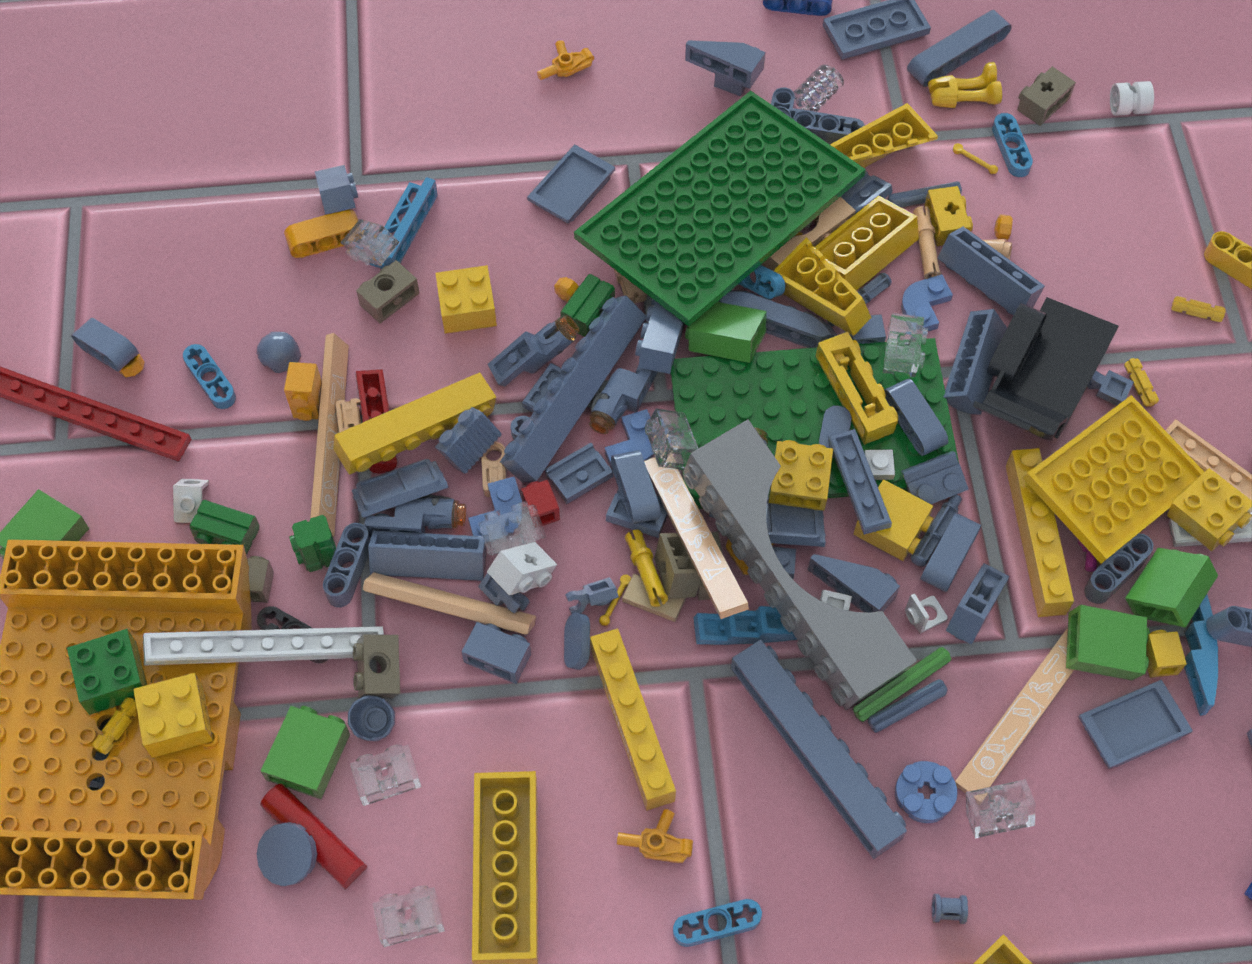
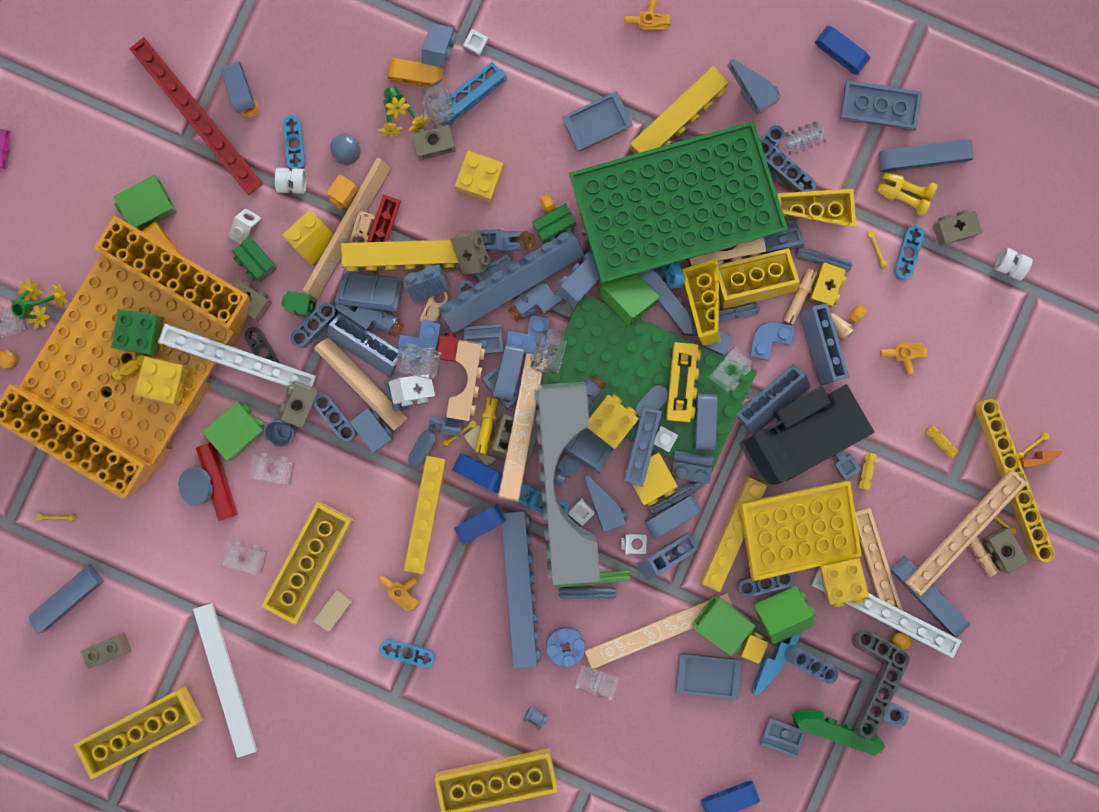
camera: 30 degrees right, 25 degrees up
none -> white wheel [275,168,307,194]
none -> yellow slope [282,209,334,266]
none -> sand blue beam [313,394,357,442]
none -> tan tile [314,589,353,633]
none -> yellow plant [378,87,430,137]
none -> light nougat arch [446,340,485,421]
none -> dark tan brick [451,229,491,274]
none -> blue beam [452,453,503,494]
none -> blue beam [454,504,506,545]
none -> white plate [463,29,489,56]
none -> yellow brick [629,66,729,154]
none -> light orange piece [880,343,928,375]

